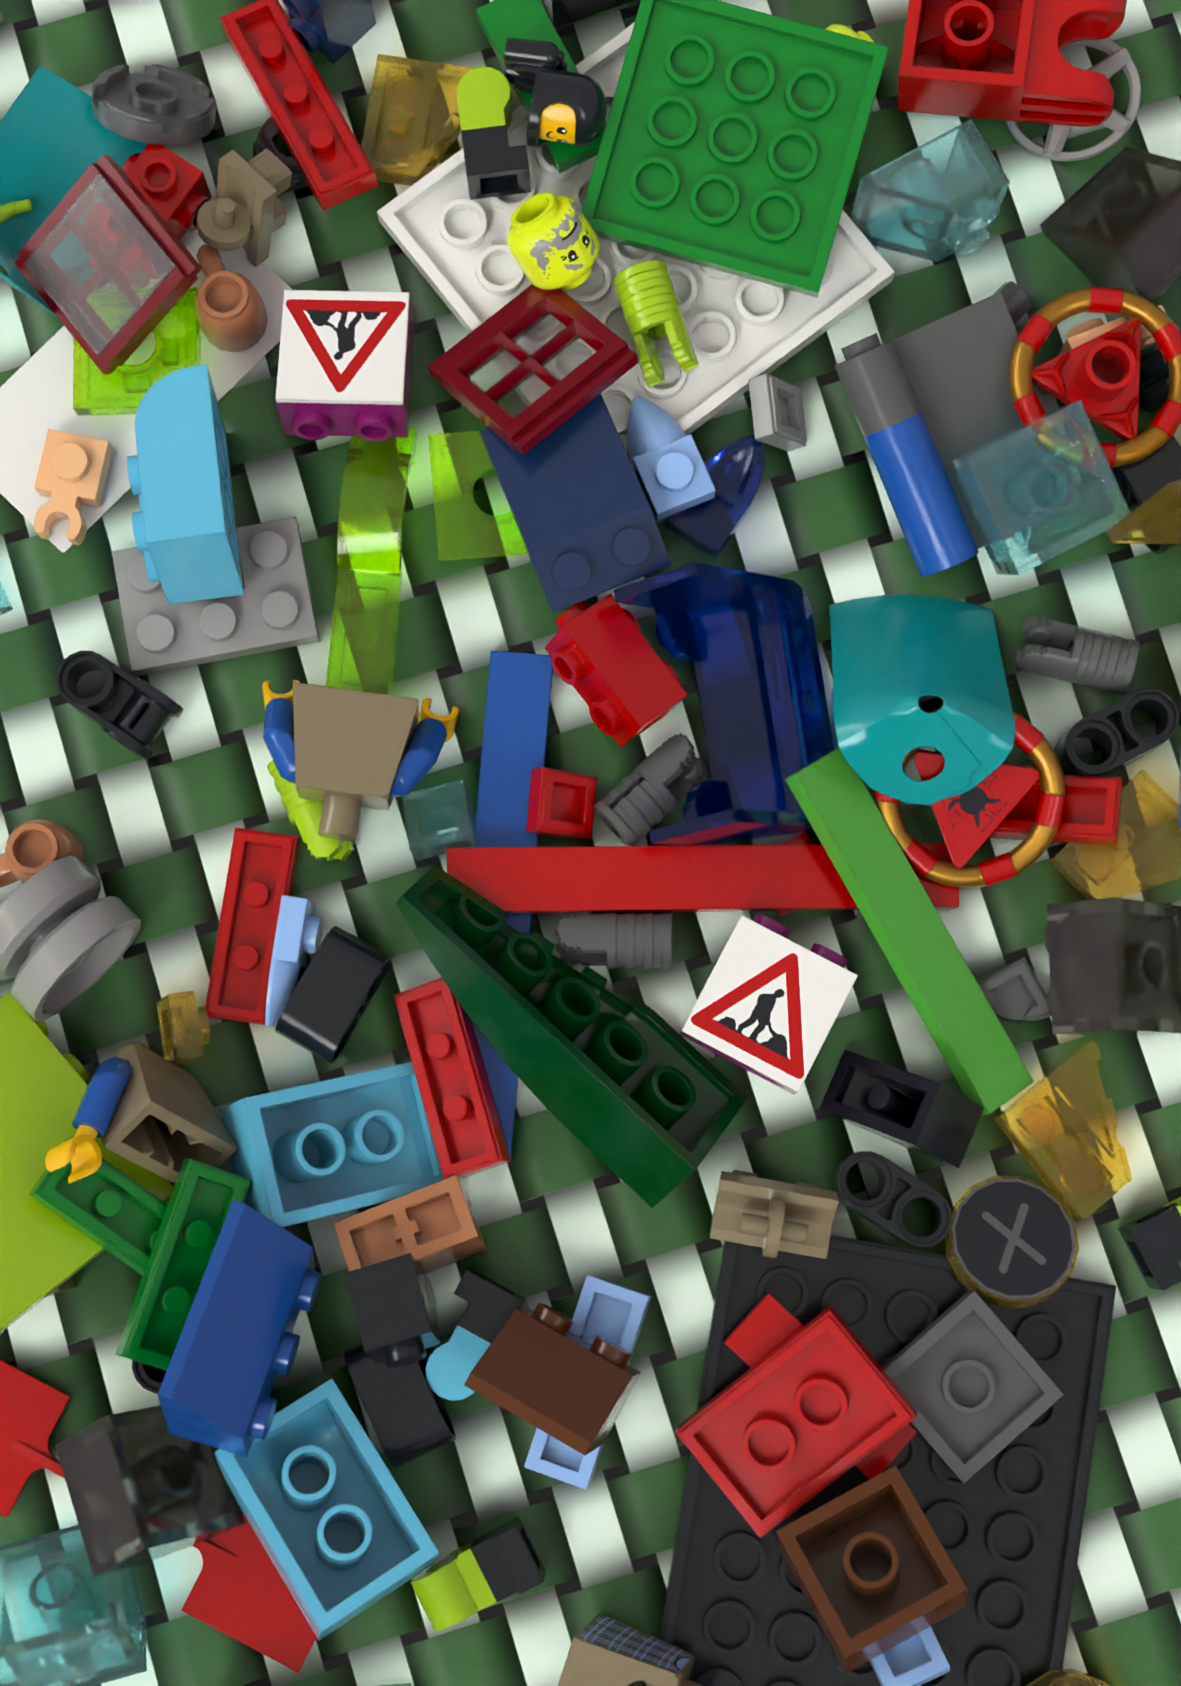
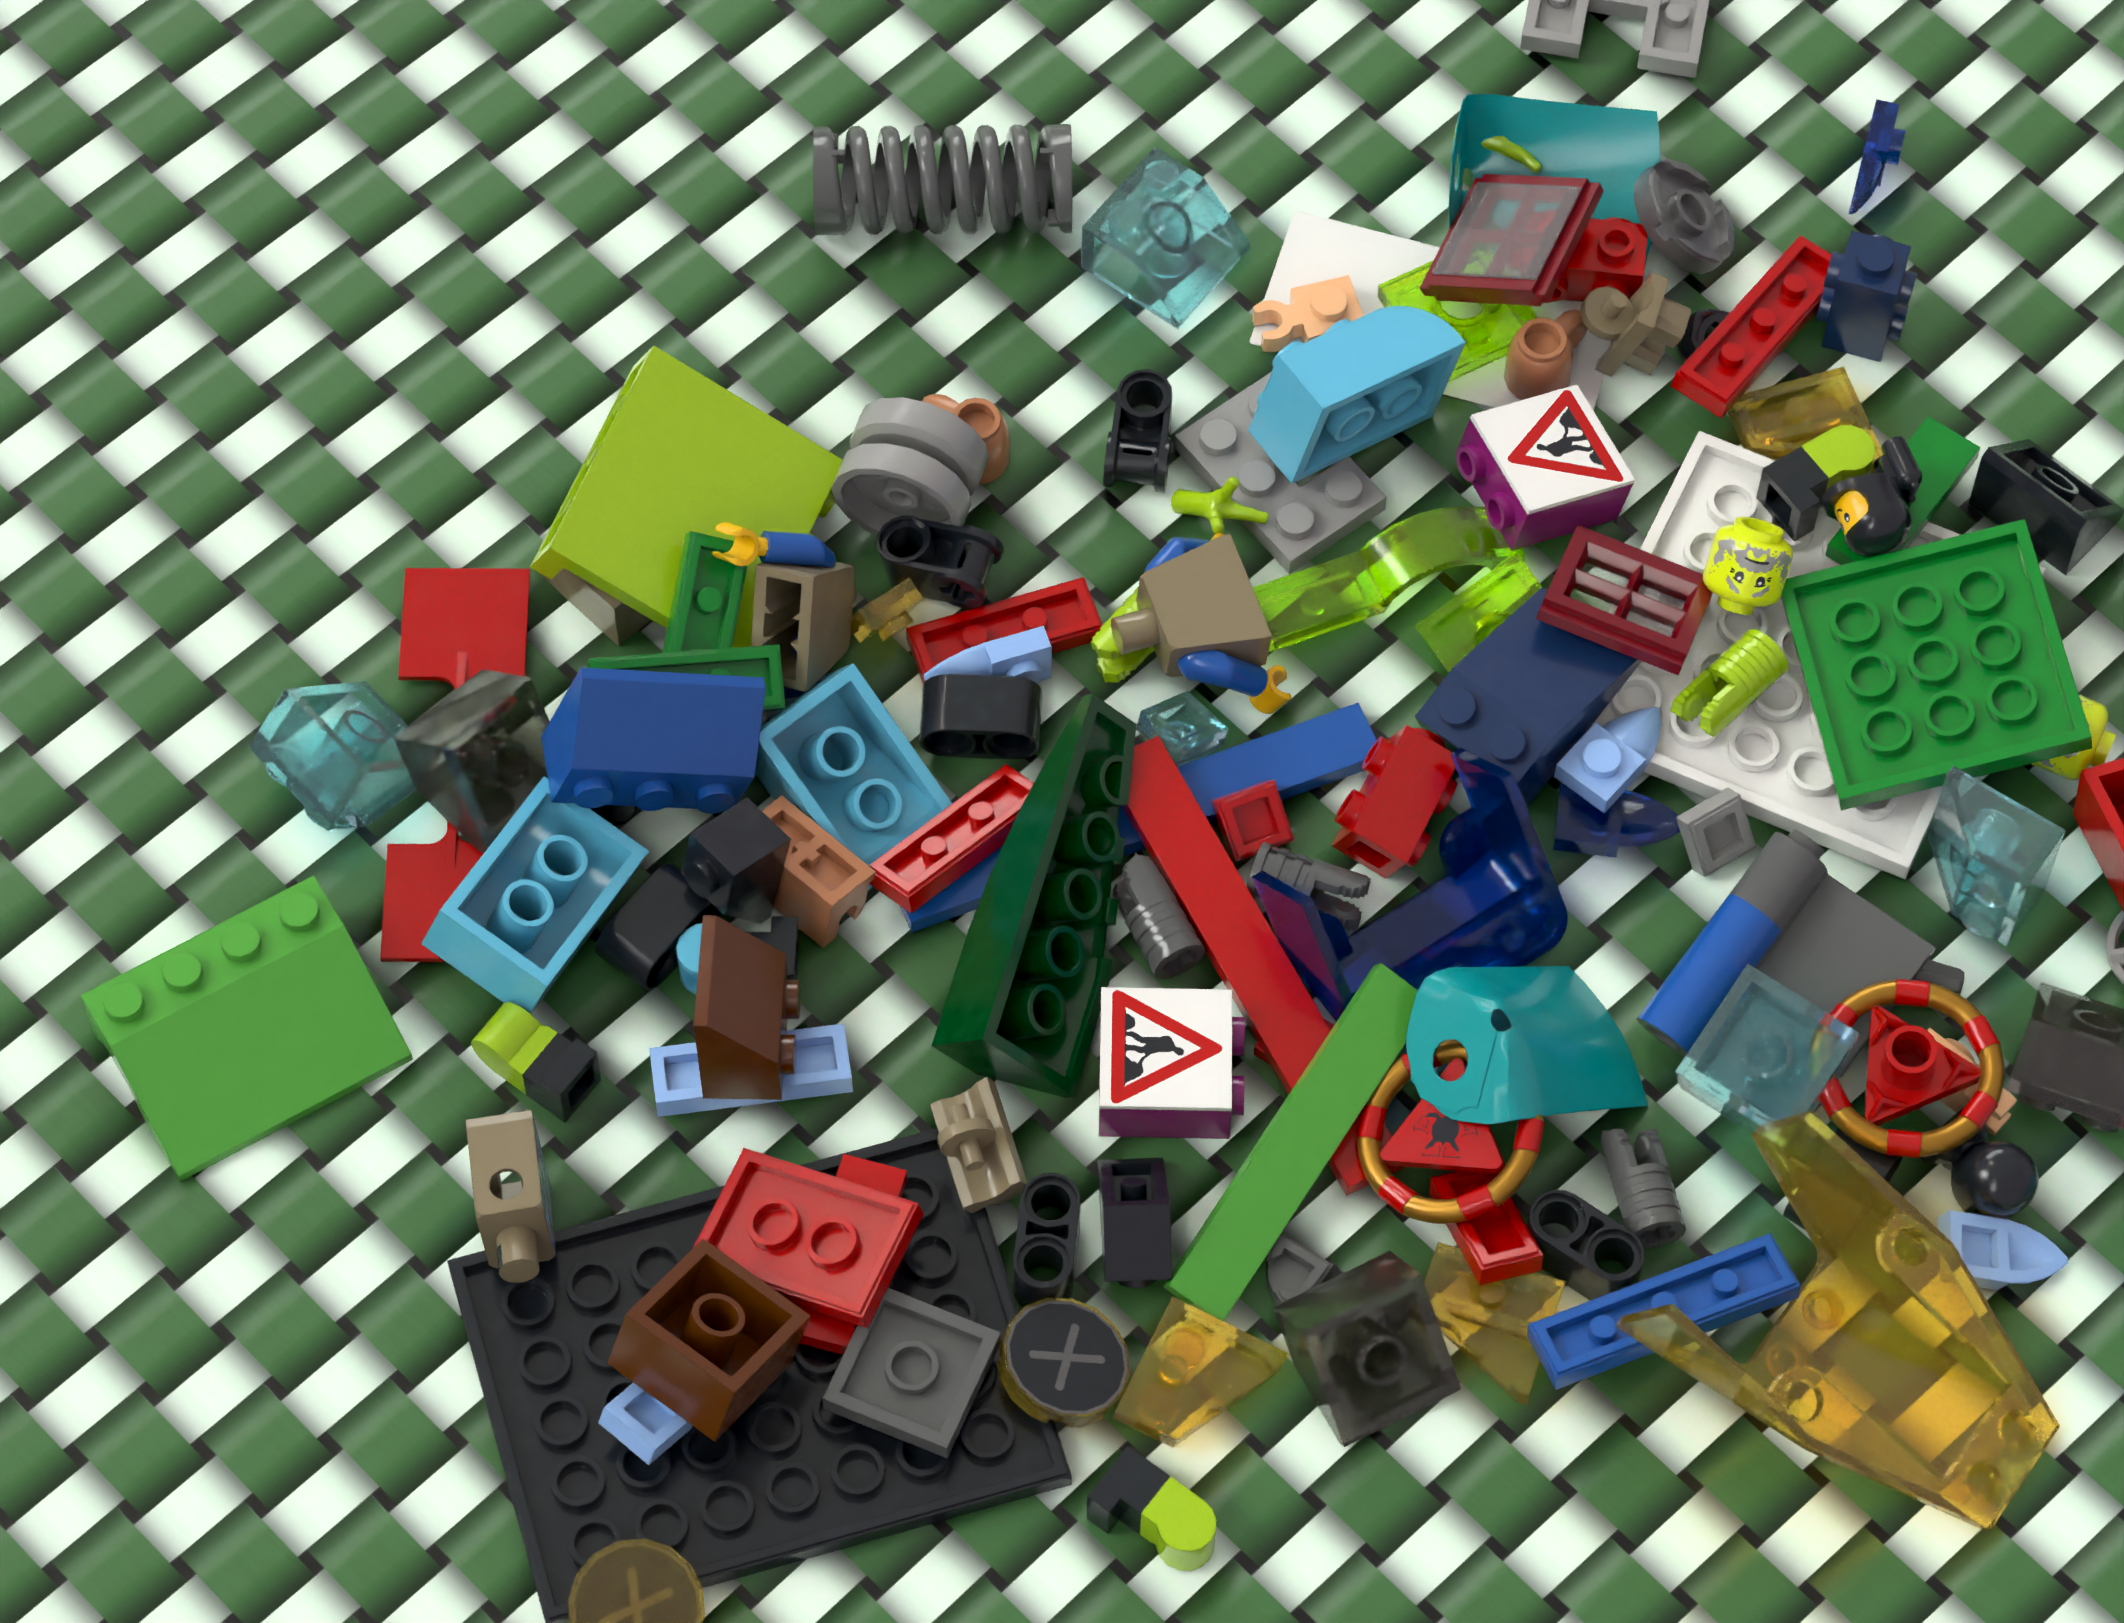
camera: 60 degrees right, 20 degrees down
none -> black piece [876,516,1004,609]
none -> lime bar [1171,476,1269,534]

